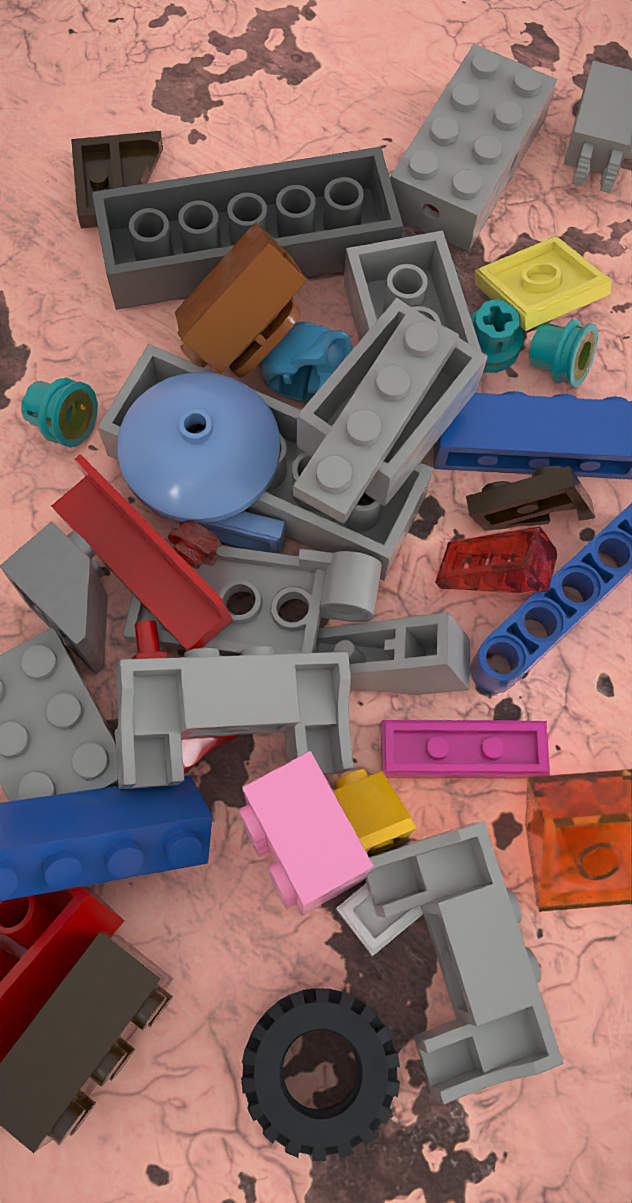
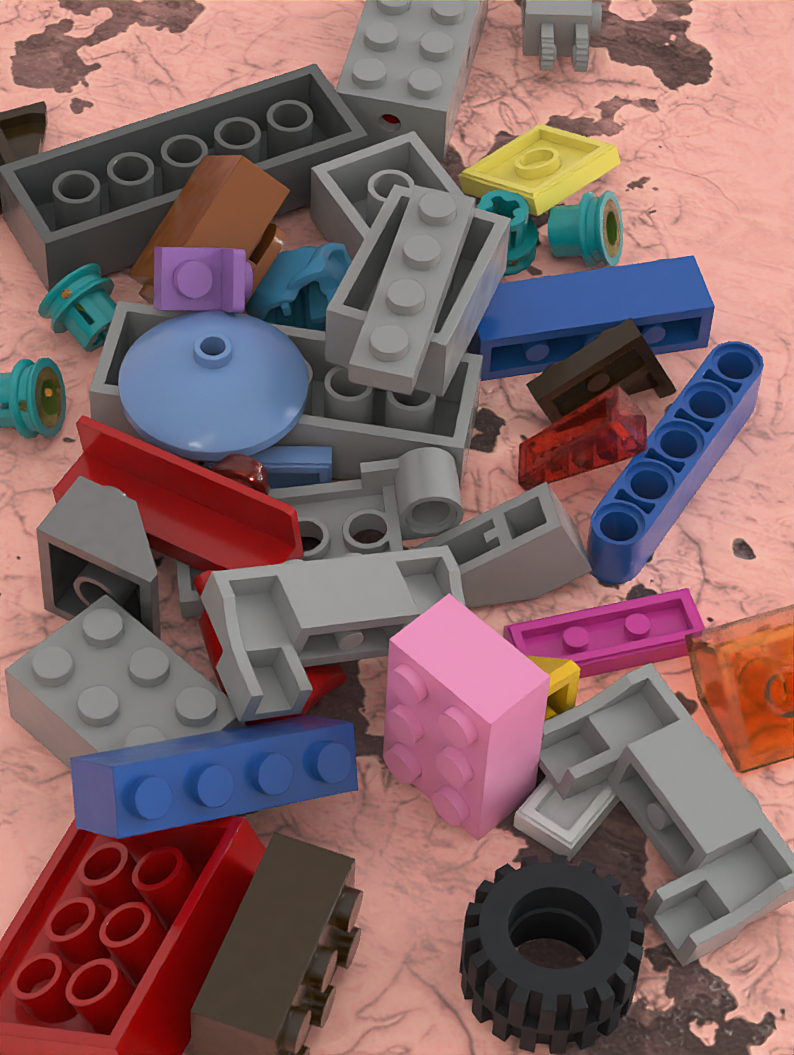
camera: 15 degrees left, 20 degrees down
none -> teal piece [38,263,117,352]
none -> medium lavender bracket [153,246,253,312]

